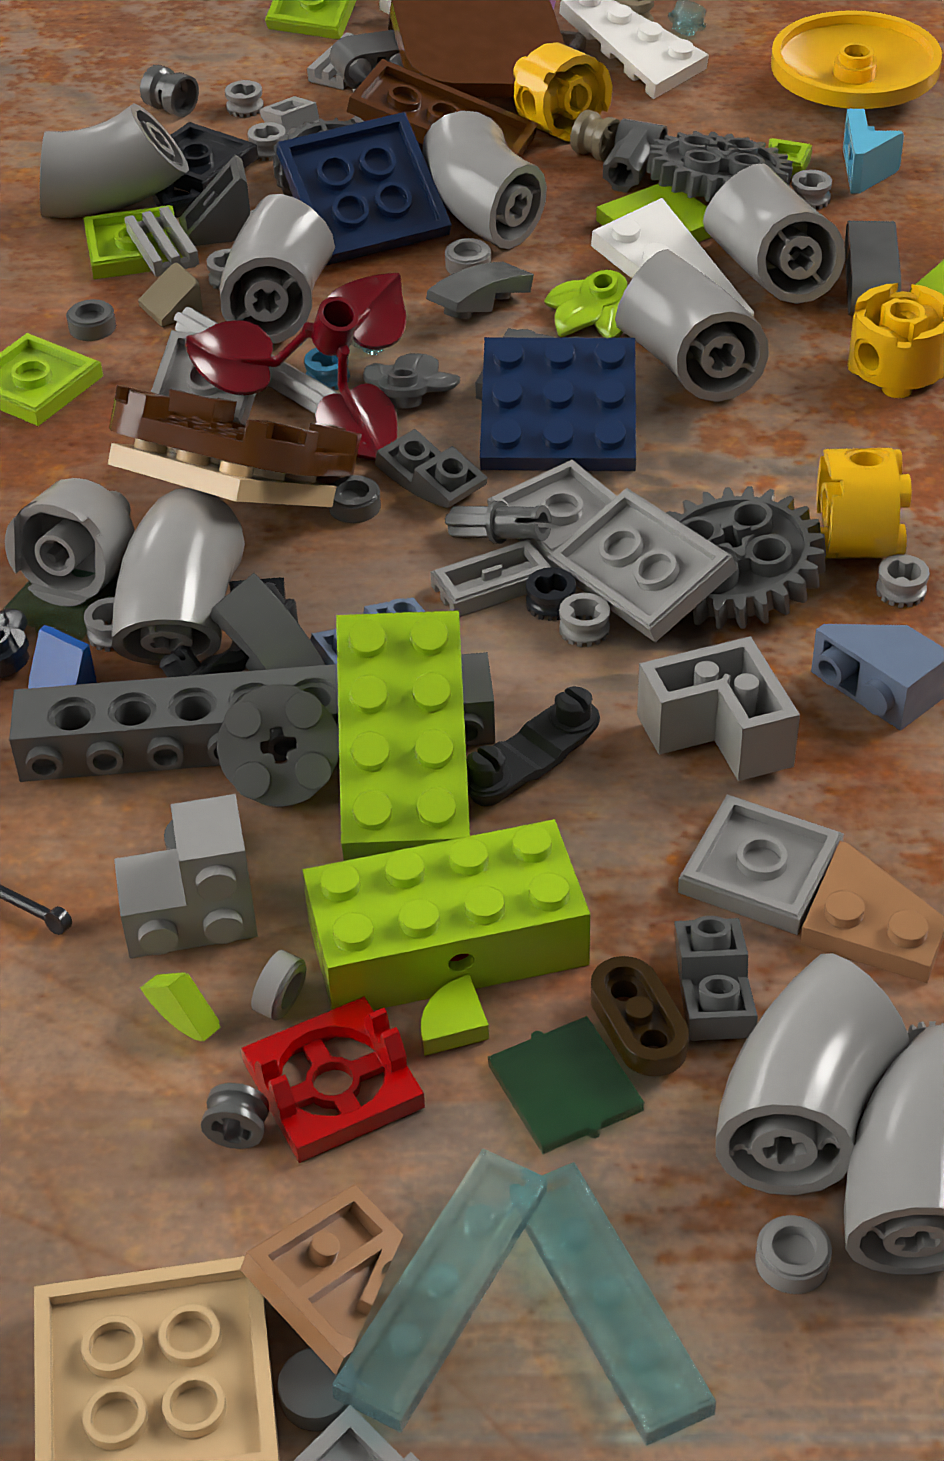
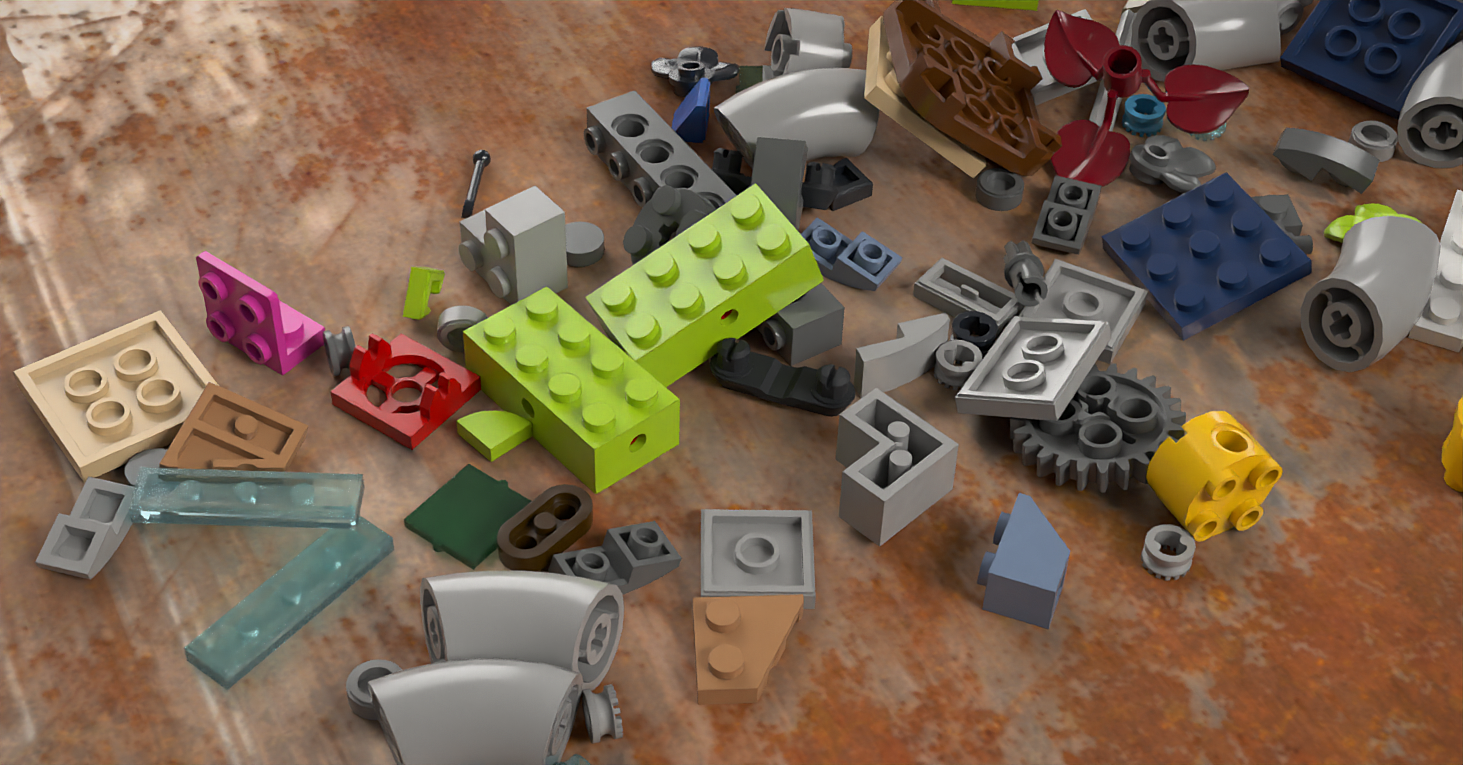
camera: 60 degrees right, 0 degrees up
none -> dark pink bracket [196,251,325,376]
none -> light grey slope [854,313,950,398]

